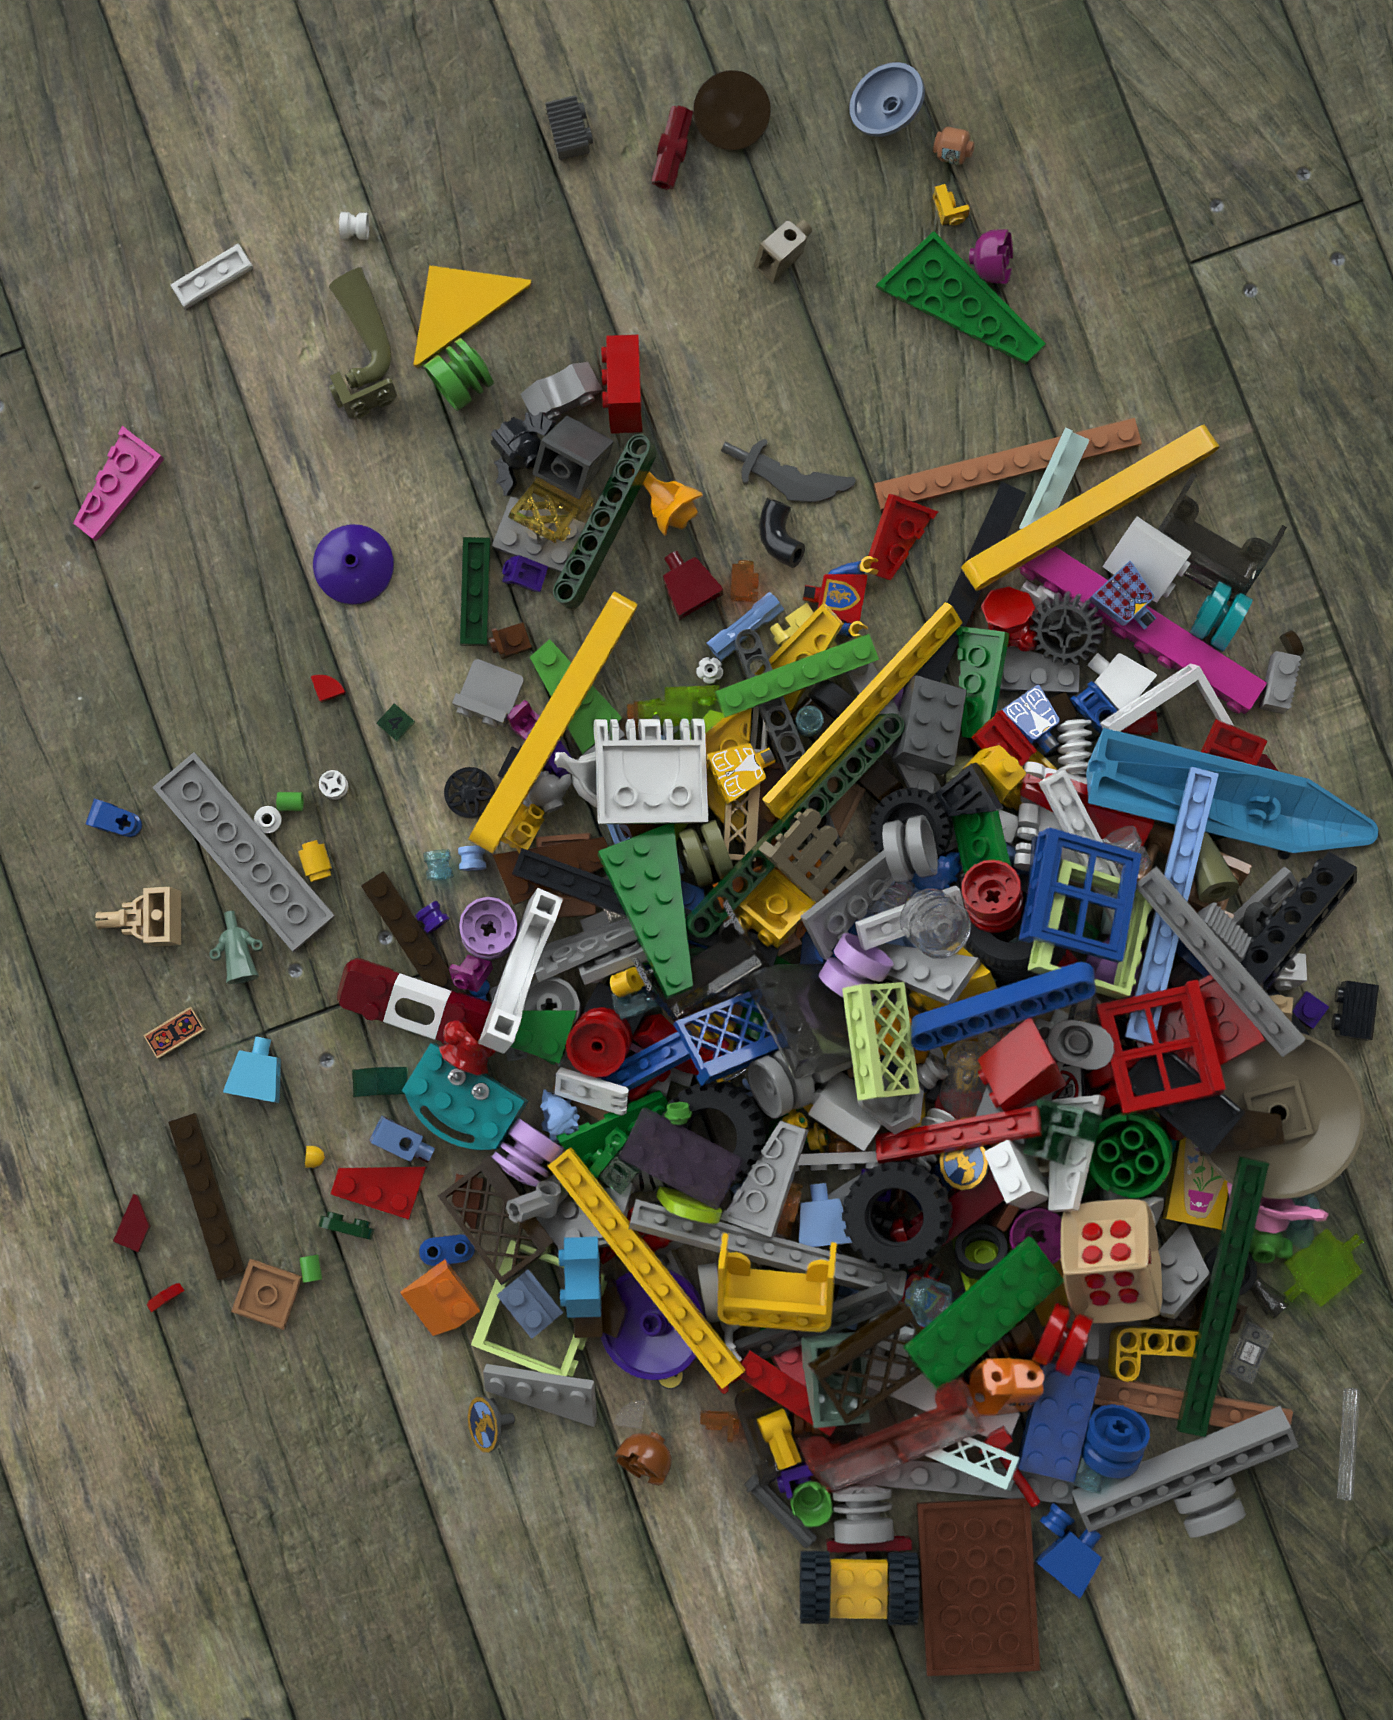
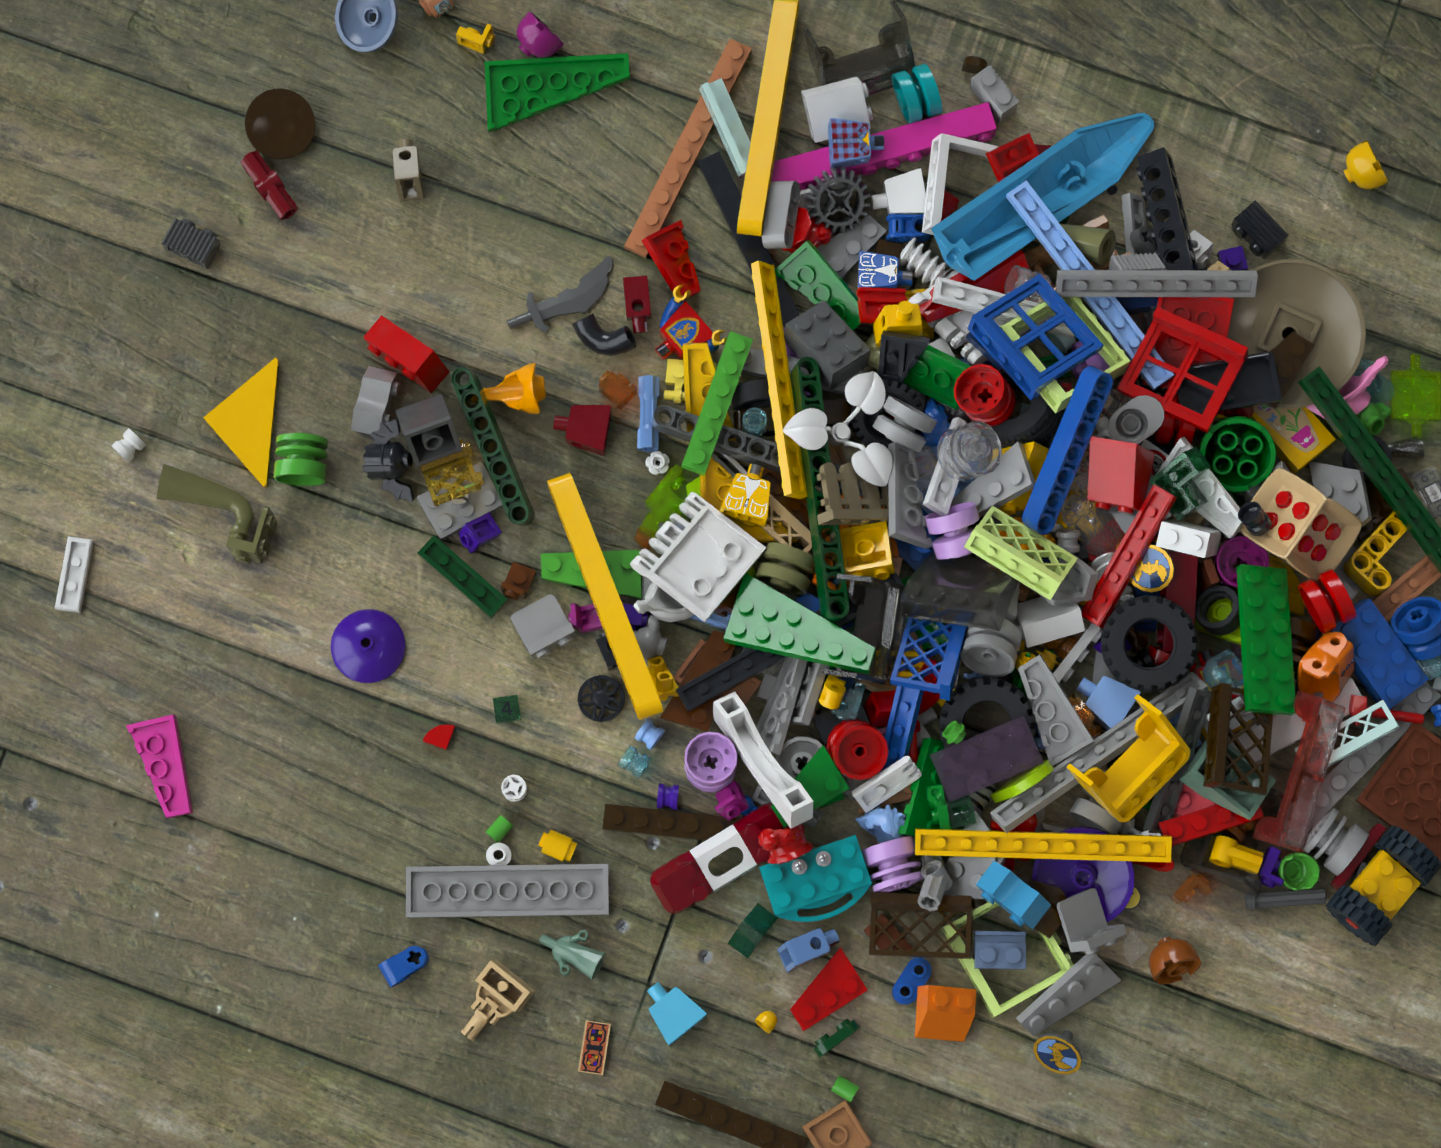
camera: 55 degrees left, 5 degrees down
none -> dark red torso [623,275,651,334]
none -> light grey beam [762,181,800,249]
none -> white plant [783,371,893,487]
none -> light grey bracket [1057,888,1127,954]
none -> black wheel [1238,501,1272,536]

